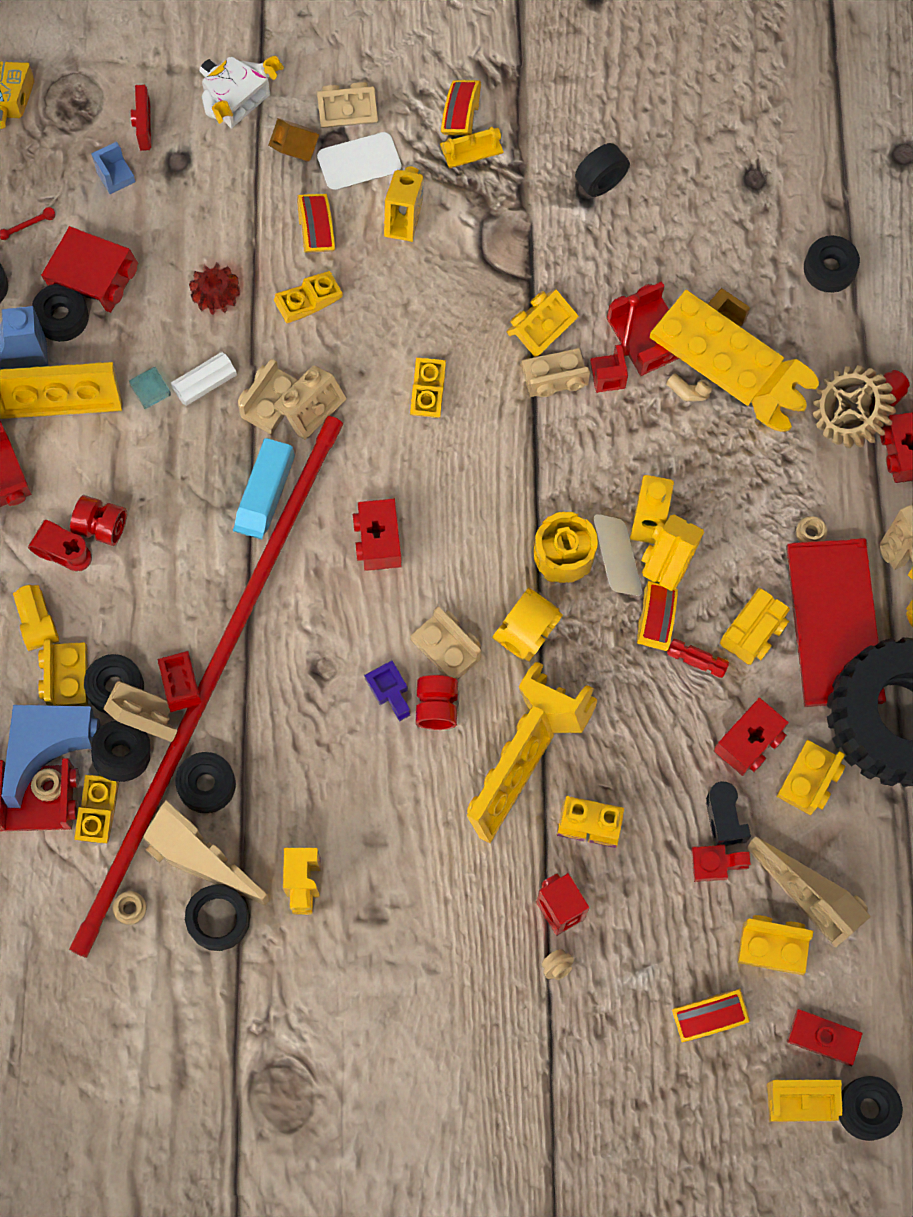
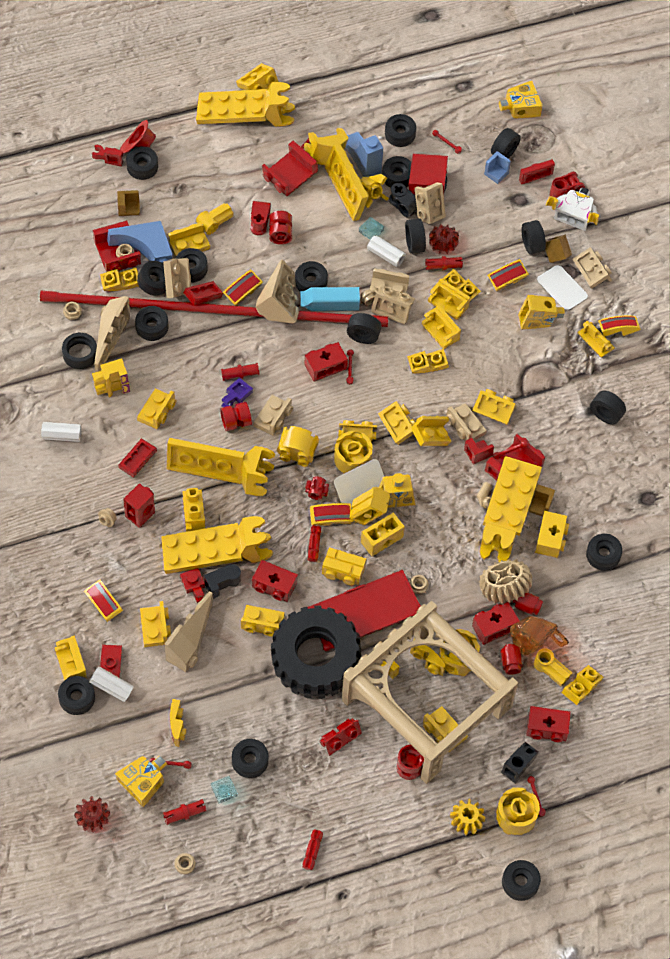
camera: 70 degrees right, 10 degrees down
none -> white axle [41,422,82,442]
none -> white axle [89,666,134,702]
none -> red plate [118,438,157,478]
none -> yellow bracket [137,388,176,429]
none -> yellow hinge [161,516,273,574]
none -> red pin [221,363,260,381]
none -> slope [223,269,263,306]
none -> tan wedge [256,259,299,323]
none -> black tyre [295,261,328,291]
none -> red gear [305,476,329,500]
none -> yellow hinge [338,420,377,441]
none -> red hinge [346,349,354,385]
none -> black tyre [347,313,382,344]
none -> tan plate [360,289,376,306]
none -> yellow brick [361,174,389,208]
none -> yellow brick [361,512,405,556]
none -> yellow bracket [378,401,416,445]
none -> black piece [389,183,417,218]
none -> black tyre [405,218,426,254]
none -> yellow bracket [411,416,452,446]
none -> tan bracket [415,182,446,224]
none -> yellow hinge [422,305,461,349]
none -> red pin [425,256,463,271]
none -> yellow hinge [428,278,470,320]
none -> black tyre [491,128,521,159]
none -> black tyre [521,220,546,254]
none -> yellow brick [535,511,569,558]
none -> red piece [549,171,585,198]

